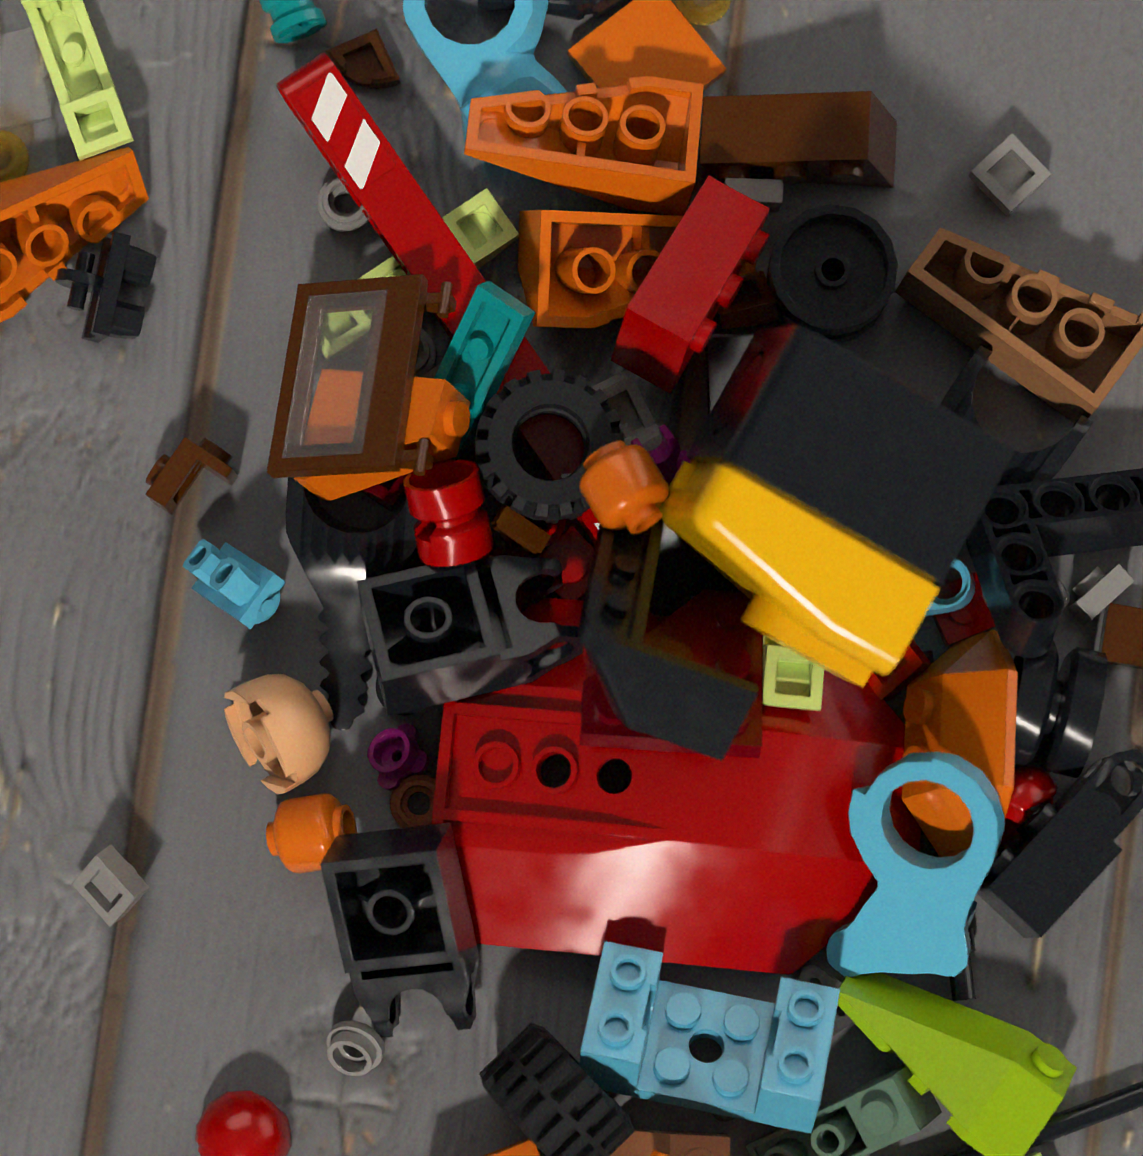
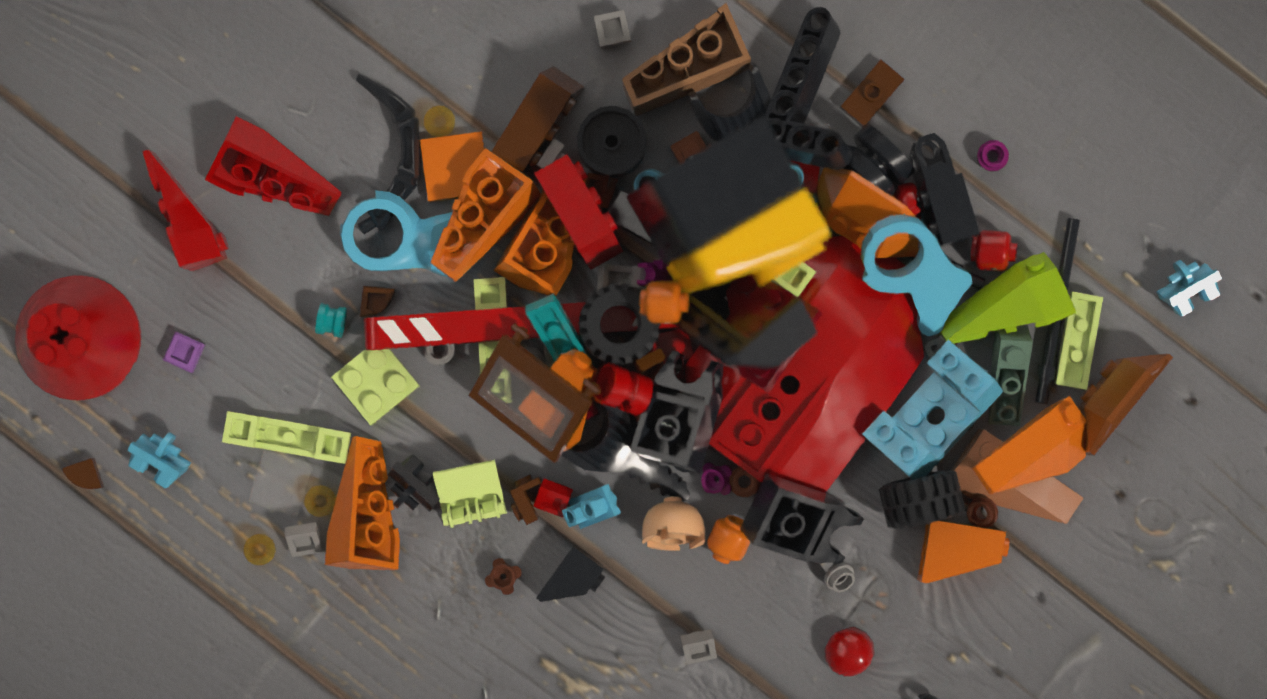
camera: 60 degrees left, 5 degrees up
light grey plate [1067,564,1135,625] -> none
none -> yellowish green plate [331,349,420,426]
none -> yellowish green hinge [432,460,507,528]
none -> copper plate [485,558,522,595]
none -> red plate [533,478,573,518]
none -> black slope [536,545,605,602]
none -> red head [971,230,1018,272]

